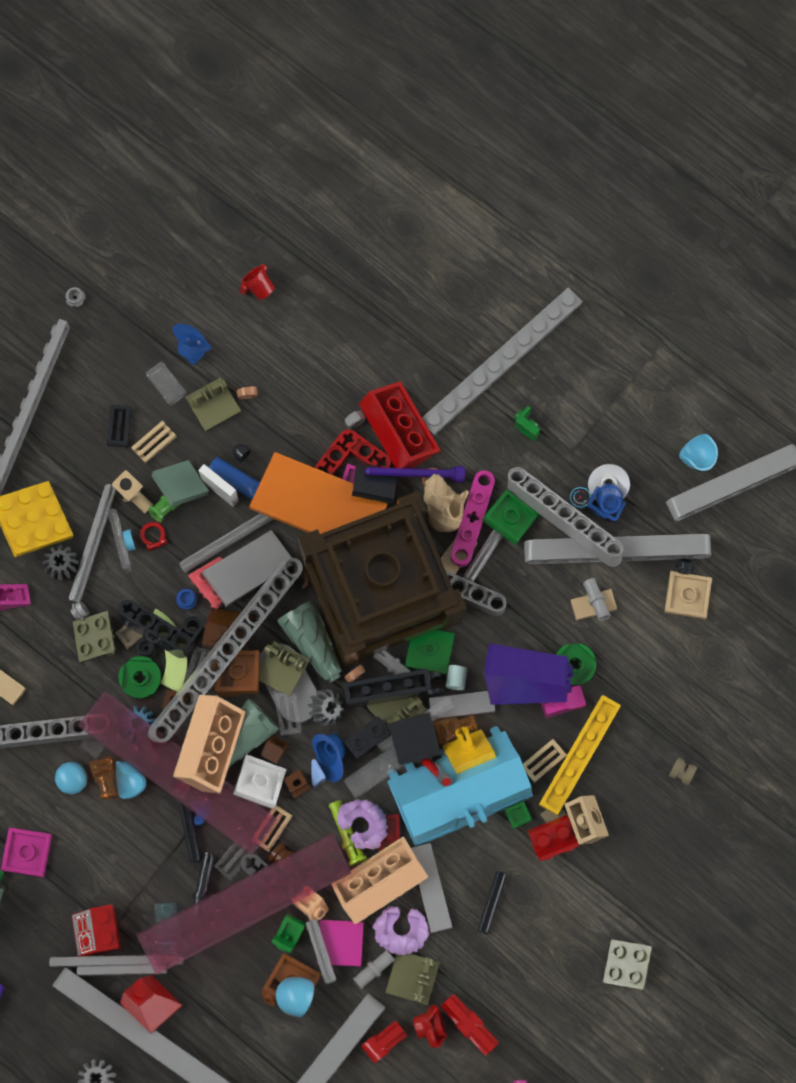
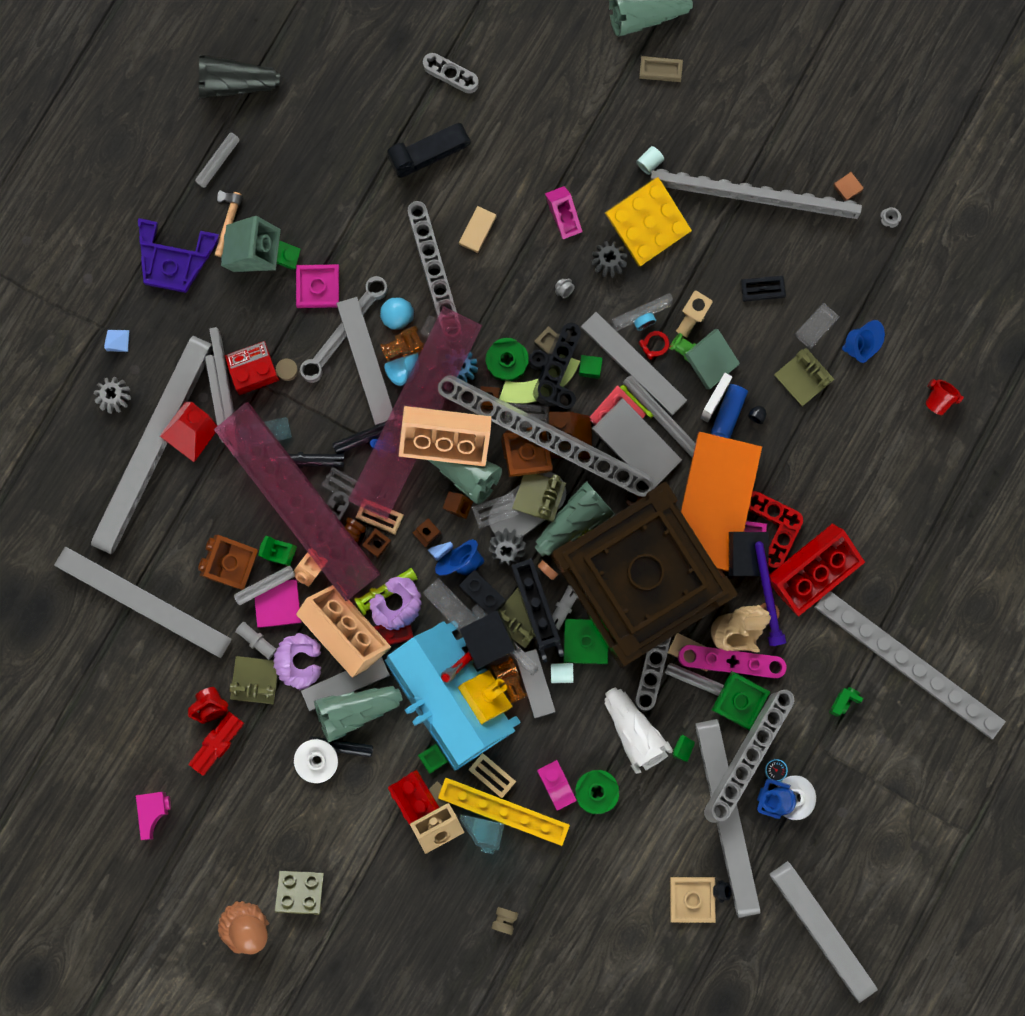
camera: 80 degrees right, 5 degrees up
light grey axle [69,484,117,603] -> none
olive hinge [73,611,117,662] -> none
tan tile [131,421,177,464] -> none
blue plate [176,589,197,610] -> none
white tile [233,754,286,809] -> none
nougat tile [237,387,258,399] -> none
medium azure helmet [276,977,314,1017] -> none
light grey tile [345,411,365,429] -> none
red piece [361,1021,407,1064] -> none
dark purple slope [484,644,573,705] -> none
tan tile [570,589,617,621] -> none
light grey pin [583,578,611,621] -> none
medium azure helmet [679,434,718,471] -> none
none -> light blue slope [104,330,129,352]
none -> nougat hair [218,901,269,954]
none -> dark tan tile [276,358,298,381]
none -> white dish [294,739,338,783]
none -> light grey piece [300,276,388,383]
none -> sand green cone [314,686,403,742]
none -> light grey tile [336,297,395,426]
none -> reddish brown piece [362,528,391,558]
none -> clear light blue slope [460,815,505,854]
none -> green slope [579,355,602,379]
none -> light grey tile [581,312,687,416]
none -> white cone [604,687,673,774]
none -> lime hinge [620,385,654,418]
none -> green slope [672,735,695,762]
none -> nougat tile [833,172,864,201]

